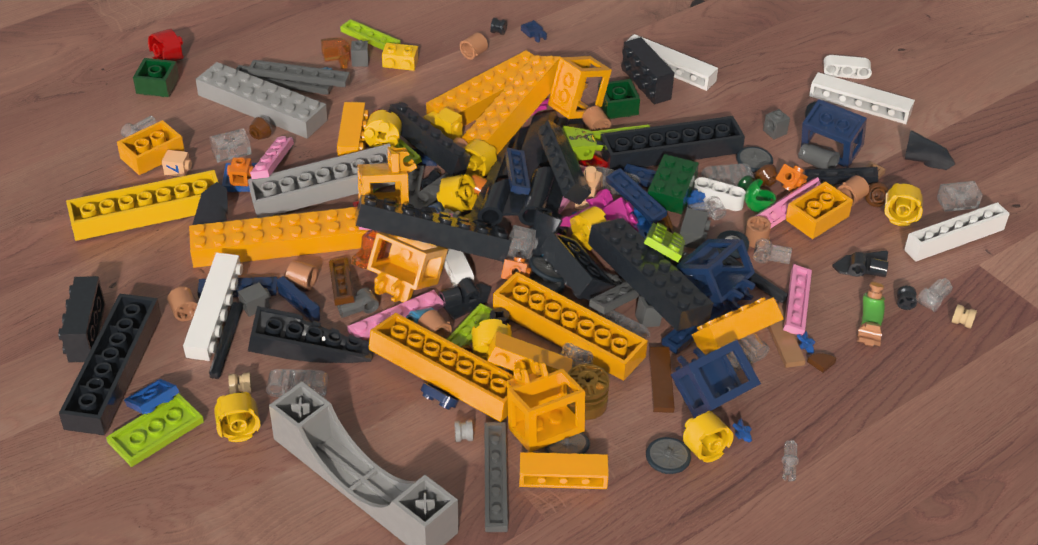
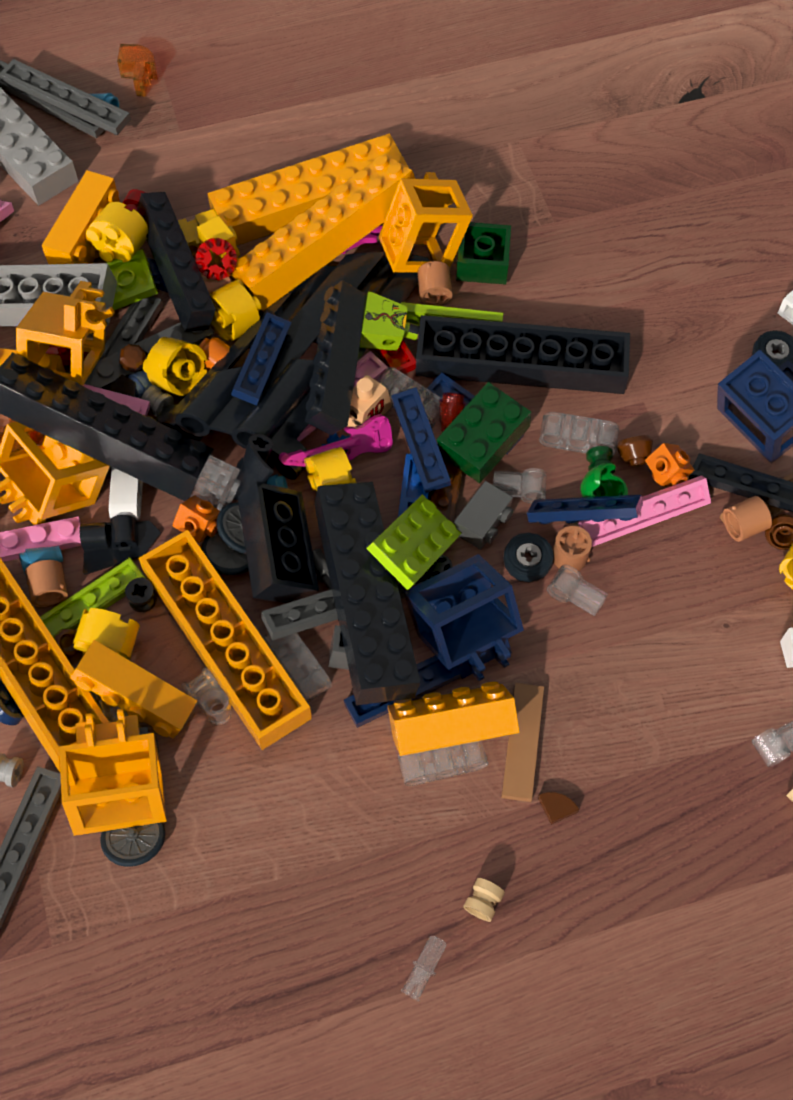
camera: 20 degrees right, 20 degrees up
lime plate [340,19,401,50] -> none
dark grey brick [351,40,369,67] -> none
yellow brick [382,43,418,71] -> none
black pin [421,171,440,189] -> none
nougat piece [460,32,488,60] -> none
black wheel [490,17,507,35] -> none
light orange brick [519,452,608,489] -> none
dark blue plate [521,20,547,43] -> none
pearl gold wheel [567,364,610,420] -> none
dark pink brick [603,197,639,232] -> none
black brick [621,37,675,105] -> none
white brick [627,34,718,91] -> none
dark grey wheel [646,437,691,474] -> none
reddish brown tile [649,347,675,413] -> none
dark blue piece [671,339,761,418] -> none
yellow brick [683,411,733,463] -> none
blue plant [687,189,706,210] -> none
white beam [694,177,746,211] -> none
black axle [717,248,788,303] -> none
blue plant [732,418,752,442] -> none
dark grey wheel [736,146,773,172] -> none
dark grey brick [763,109,790,140] -> none
bright pink plate [783,264,812,336] -> none
light orange brick [785,181,853,239] -> none
blue plant [797,331,815,354] -> none
dark grey plant [798,143,840,169] -> none
black panel [832,250,889,278] -> none
piece [857,282,885,347] -> none
black wheel [897,285,917,310] -> none
none -> reddish brown tile [119,344,146,372]
none -> red gear [195,238,237,280]
none -> clear red cone [439,392,466,432]
none -> tan wheel [463,878,505,922]
none -> dark blue plate [527,495,643,524]

